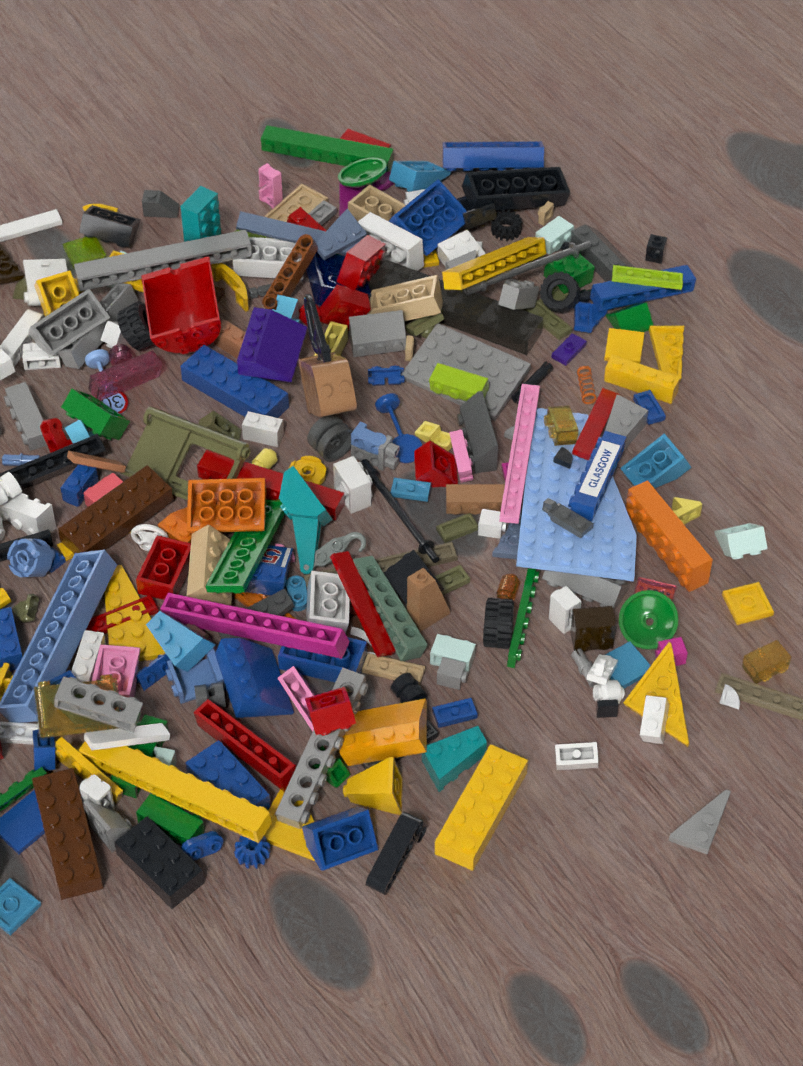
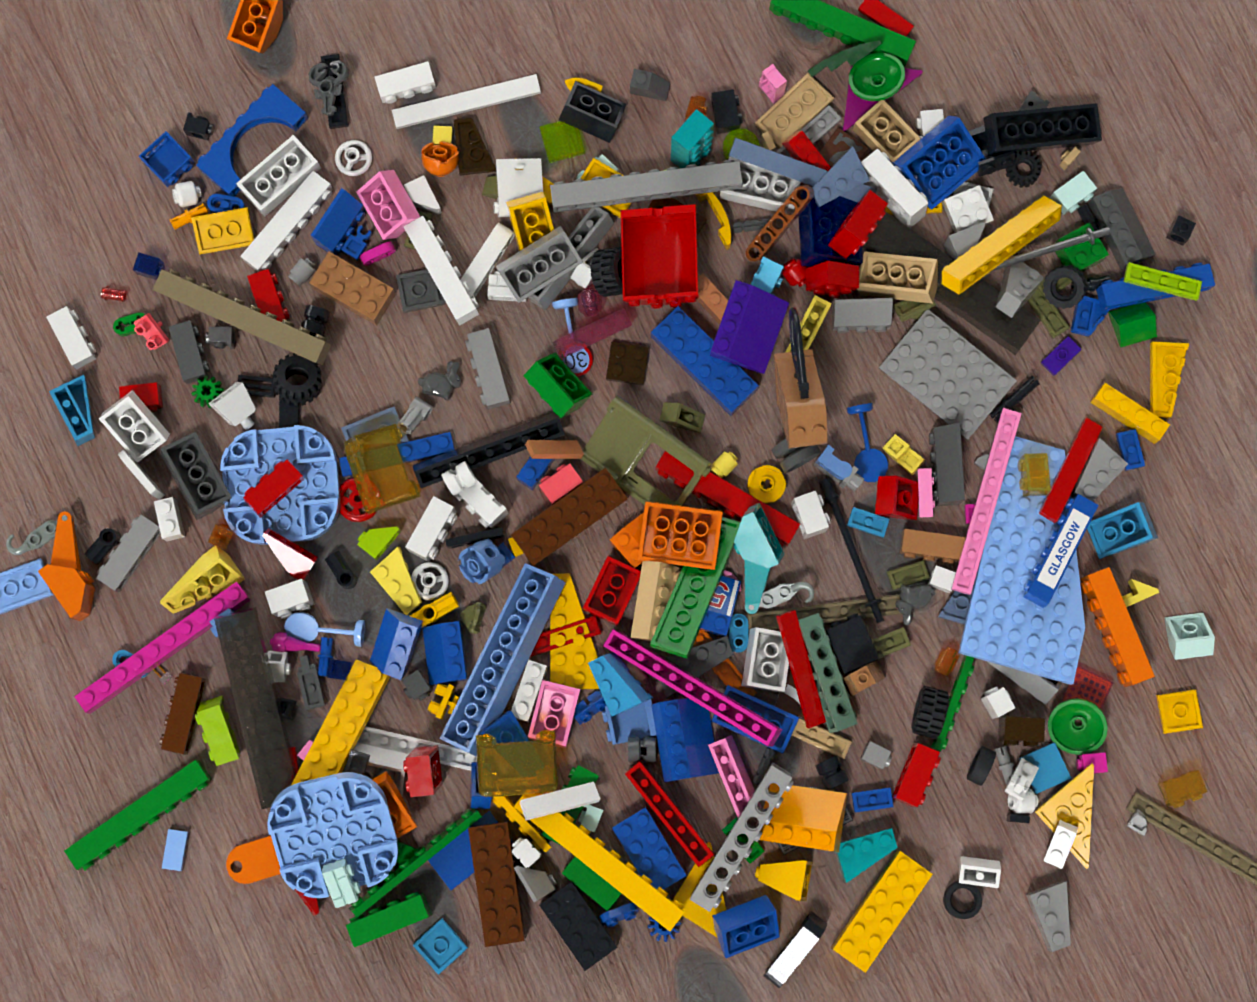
camera: 10 degrees right, 30 degrees up
medium blue axle [2,453,40,466] -> none
red leg [40,418,73,453] -> none
light grey brick [54,676,143,733] -> none
medium azure panel [65,420,95,444] -> none
white piece [131,524,169,551] -> none
white brick [242,411,284,447] -> none
red slope [305,687,356,735] -> none
blue hinge [368,366,404,386] -> none
dark azure slope [389,161,451,192] -> none
tan tile [405,336,414,361] -> none
lime brick [429,363,489,401] -> none
light aqua brick [430,634,476,674] -> none
blue brick [442,141,544,171] -> none
dark grey hinge [542,498,594,538] -> none
black tile [553,447,573,469] -> none
orange piece [577,366,596,404] -> none
yellow tile [604,328,645,364] -> none
light grey wing [669,790,731,855] -> none
none -> dark brown plate [606,342,649,385]
none -> black brick [711,89,743,134]
none -> dark green slope [808,40,883,77]
none -> red brick [892,743,941,807]
none -> dark grey animal [895,582,935,625]
none -> black tyre [943,881,982,919]
none -> black tyre [967,746,996,786]
none -> light grey wedge [1026,881,1071,952]

